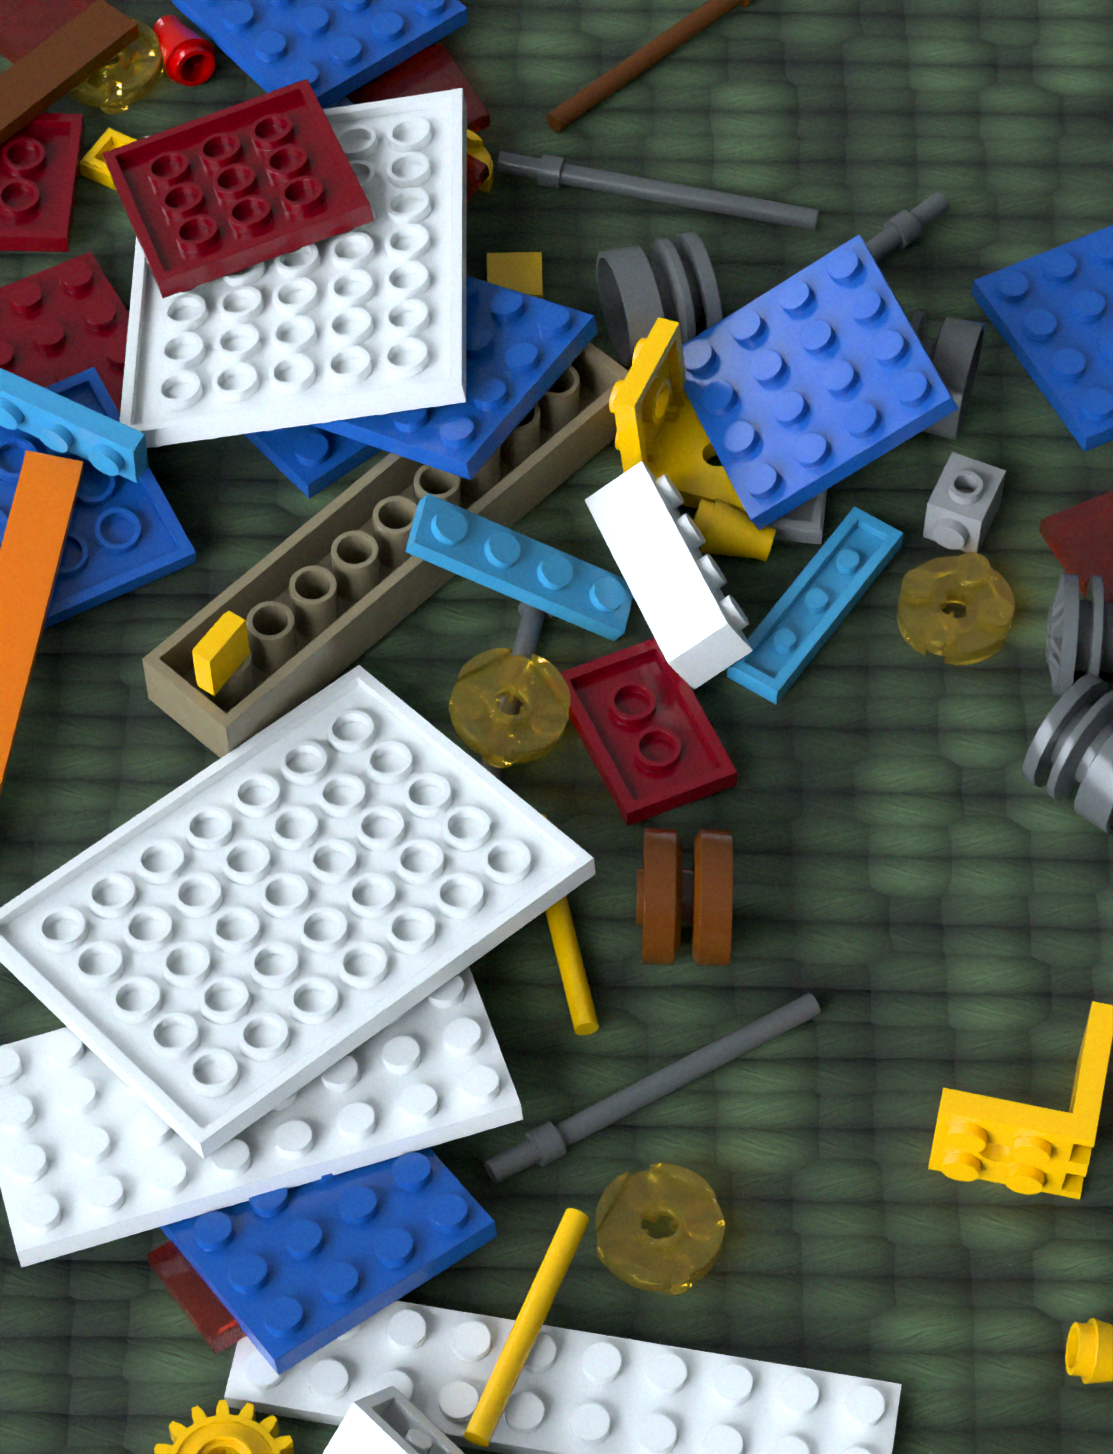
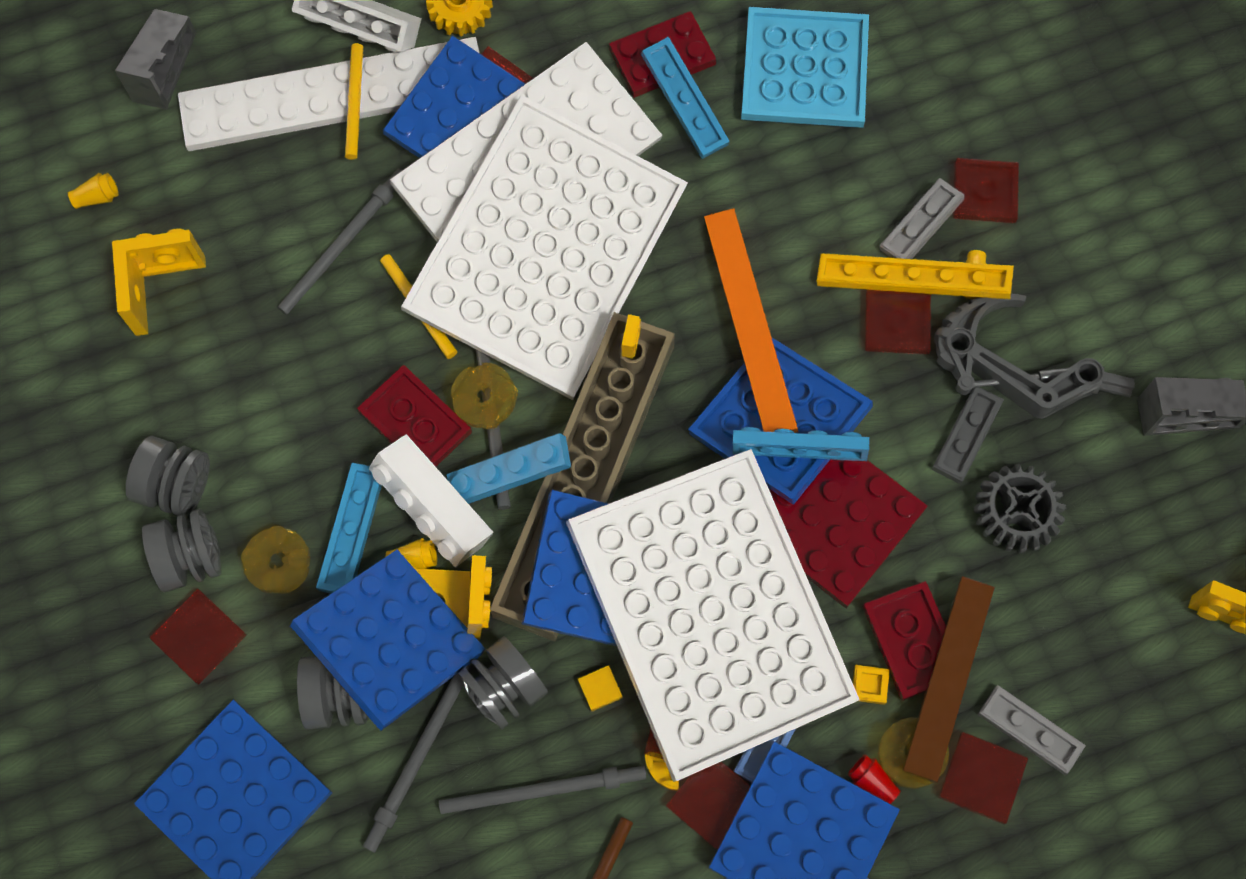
camera: 160 degrees right, 15 degrees up
dark red plate [102,79,375,298] -> none
clear yellow plate [595,1163,725,1296] -> none
reddish brown wheel [636,828,733,967] -> none
light grey brick [923,452,1006,556] -> none

